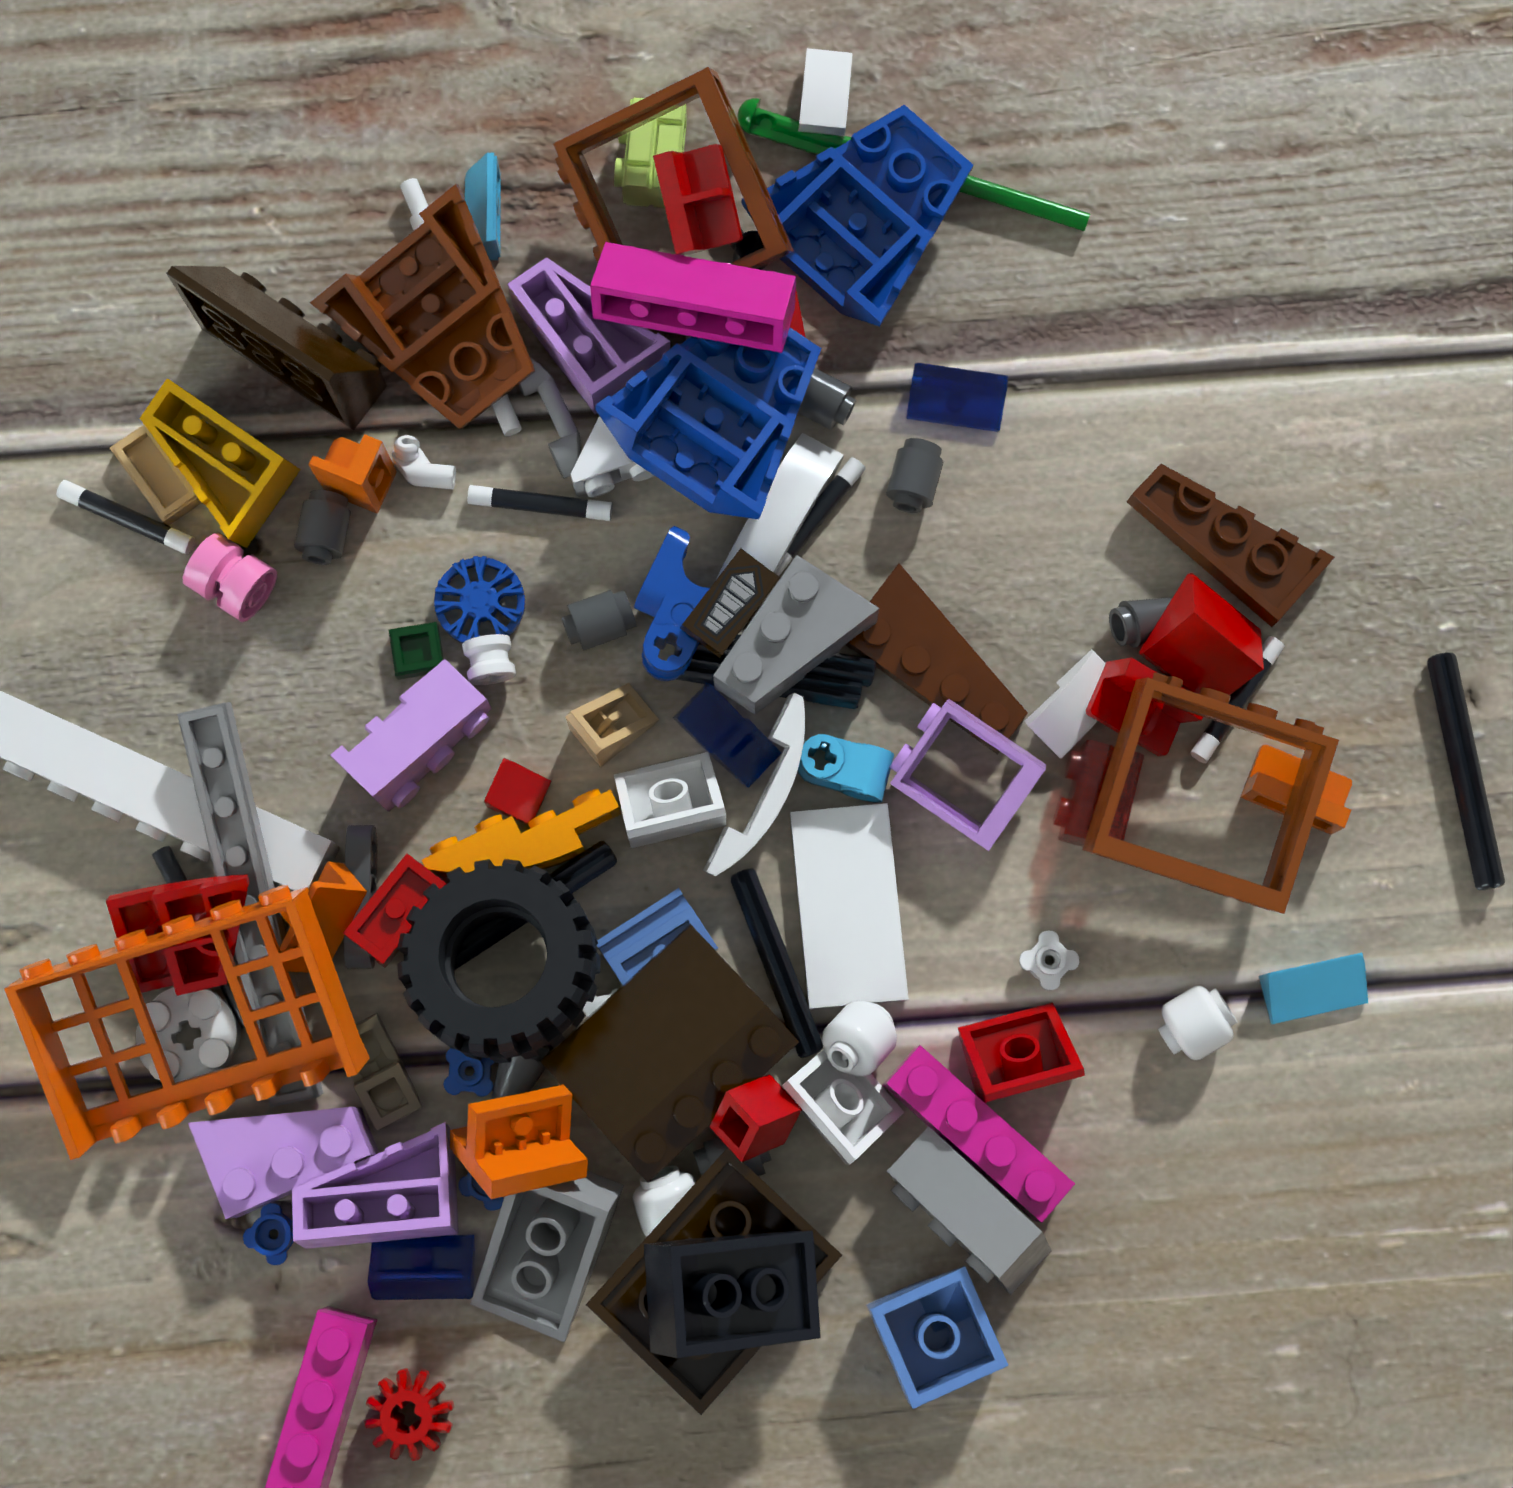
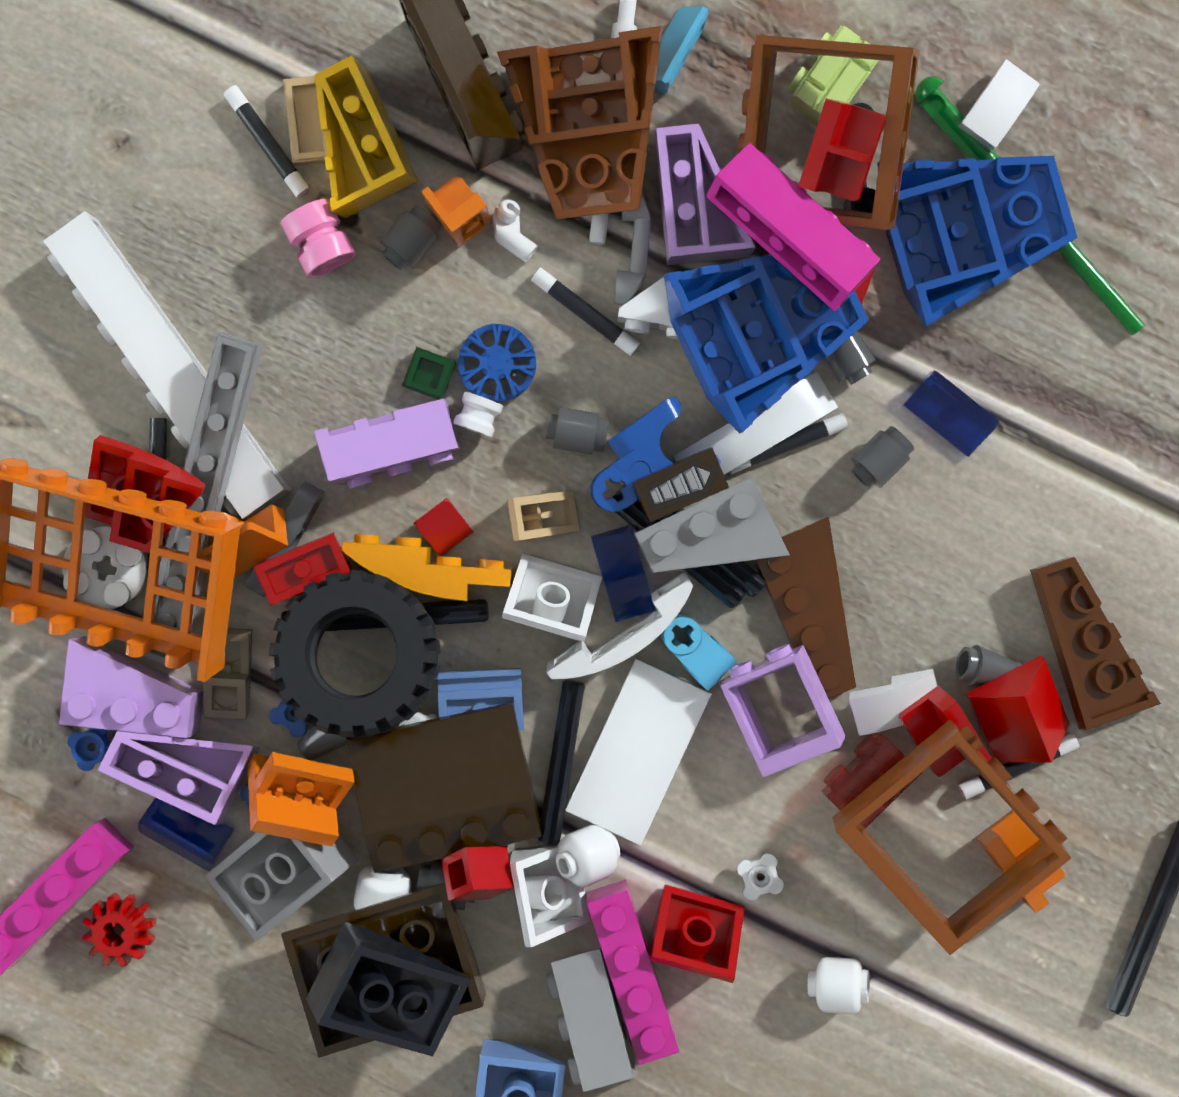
camera: 30 degrees right, 10 degrees up
medium azure slope [1259,953,1368,1024] -> none

